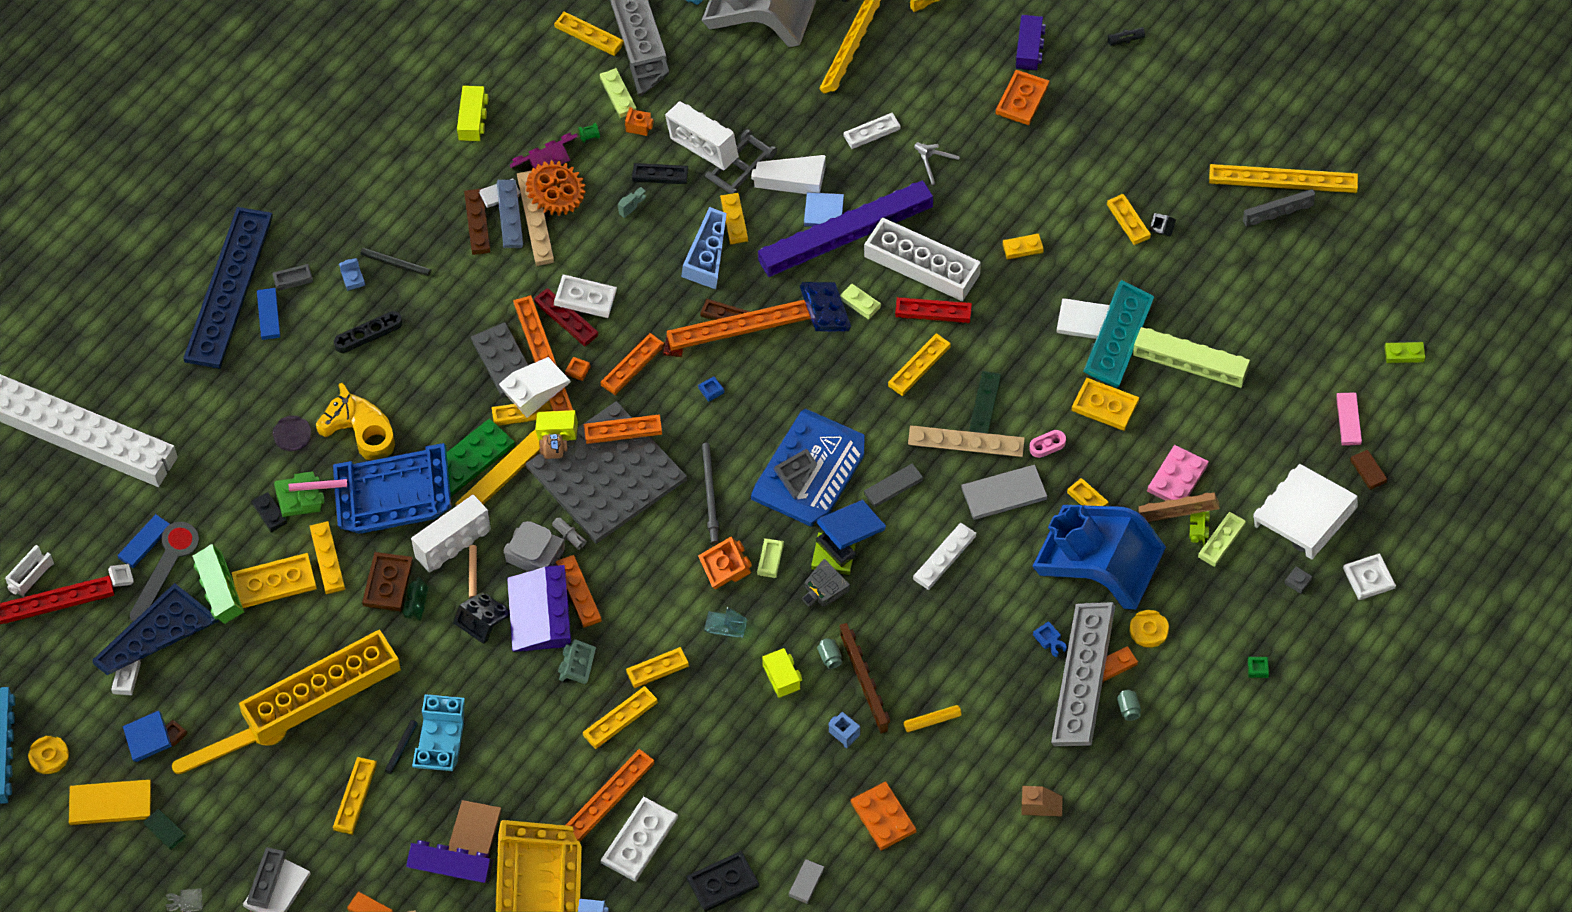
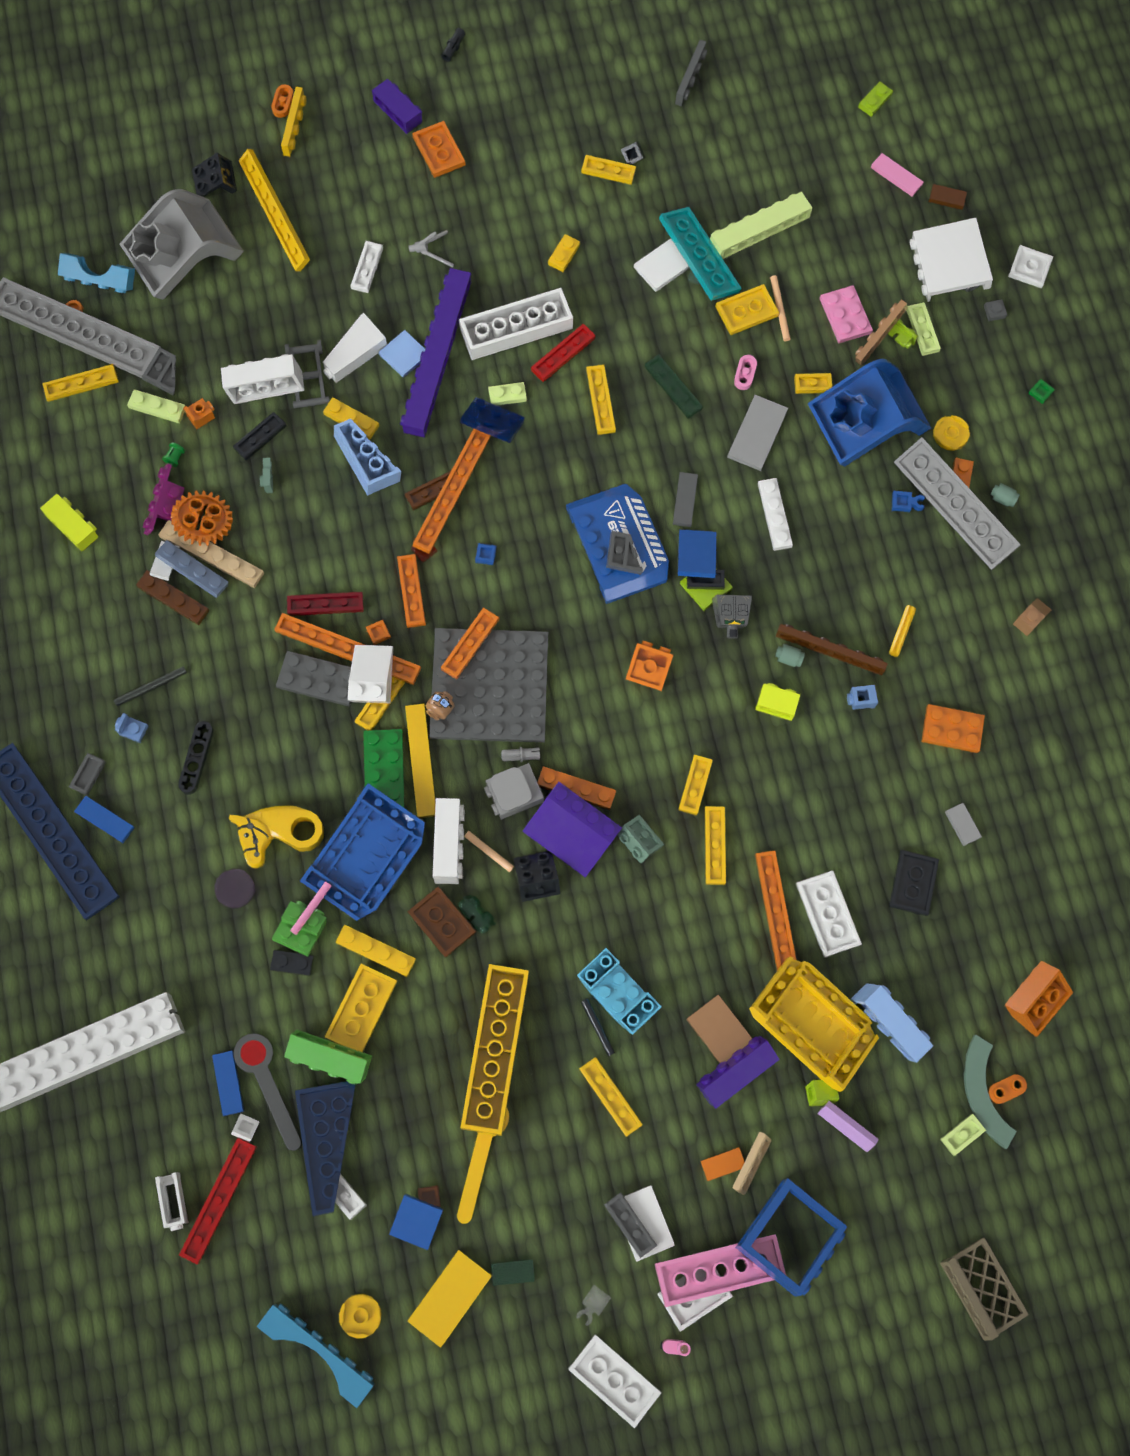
camera: 55 degrees left, 15 degrees up
neon yellow brick [535,410,578,441] -> none
white tile [554,274,617,318] -> none
dark grey bar [702,443,719,545] -> none
clear light blue slope [705,607,747,638] -> none
yellowish green tile [757,539,784,578] -> none
tan plate [908,426,1025,457] -> none
yellow plate [1209,164,1358,193] -> none
none -> light nougat bar [770,275,791,341]

